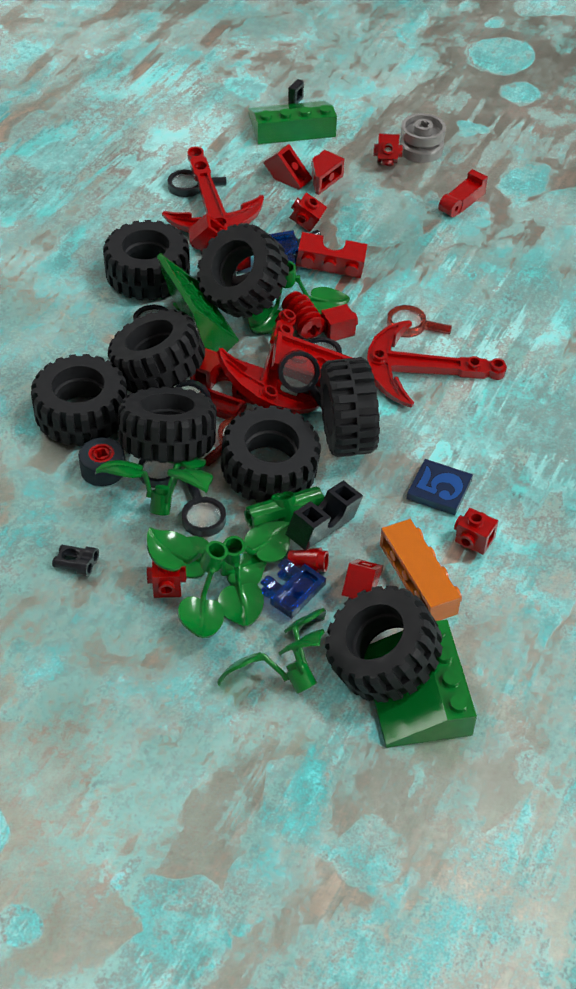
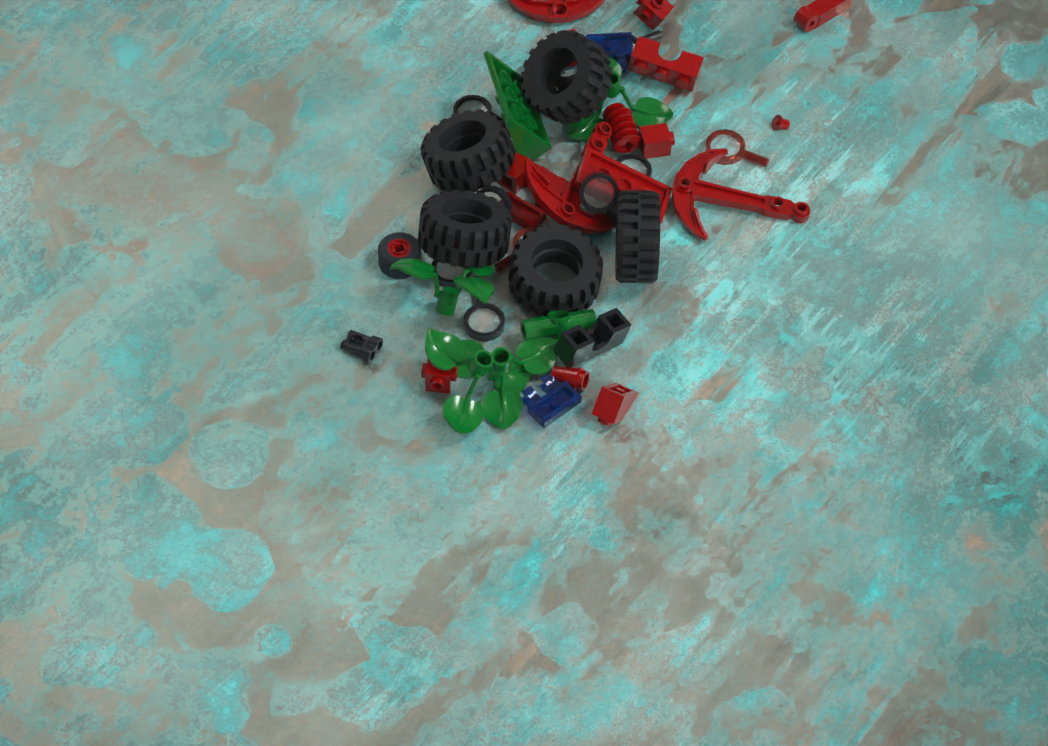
camera: 10 degrees right, 5 degrees up
black tyre [31,354,127,446] -> none
black tyre [103,220,190,300] -> none
red slope [188,213,228,251] -> none
green plant [217,608,326,694] -> none
black tyre [325,585,443,702] -> none
green slope [364,620,477,748] -> none
orange brick [380,519,462,621] -> none
dark blue tile [406,459,473,515] -> none
red brick [454,508,499,555] -> none
none -> red piece [772,115,790,131]

